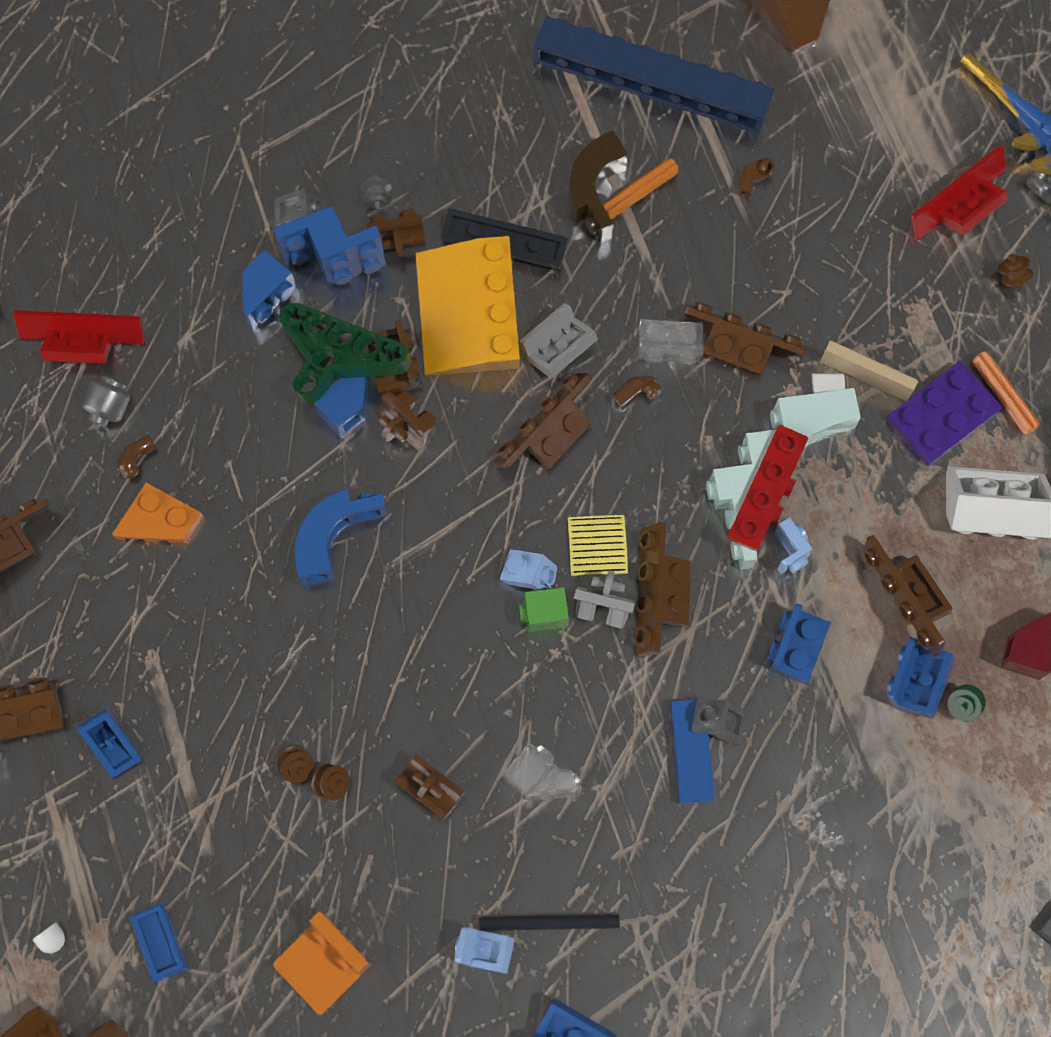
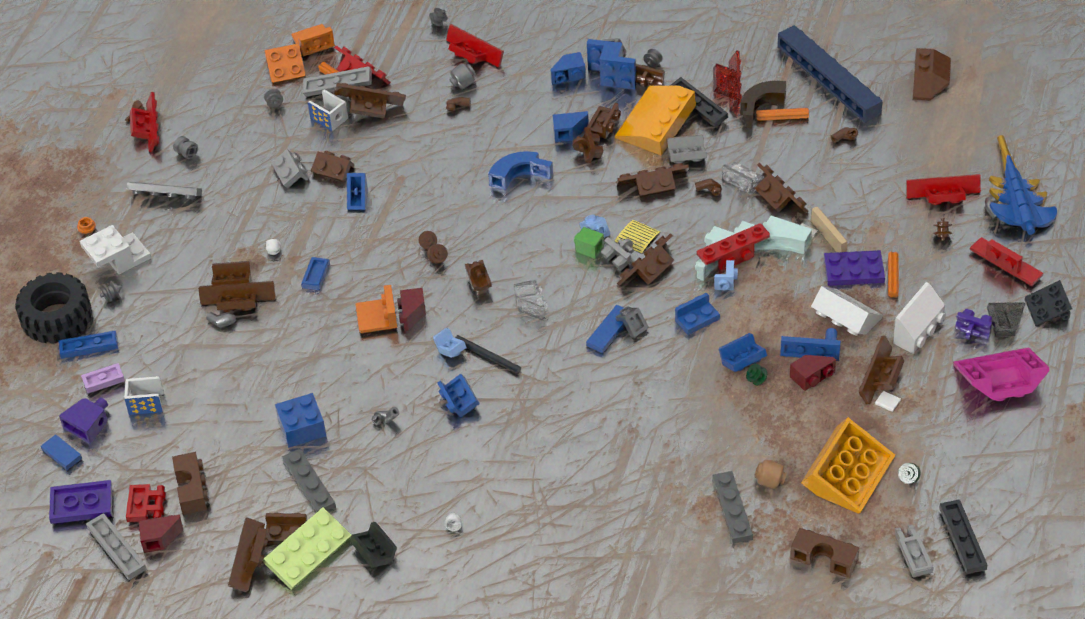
camera: 40 degrees right, 25 degrees down
orange wing [112,482,203,543] -> none
dark green beam [279,303,411,403] -> none
reddish brown bracket [863,535,953,657] -> none
none -> dark red slope [397,287,426,331]
none -> clear red bracket [713,50,742,111]
none -> blue piece [780,328,841,360]

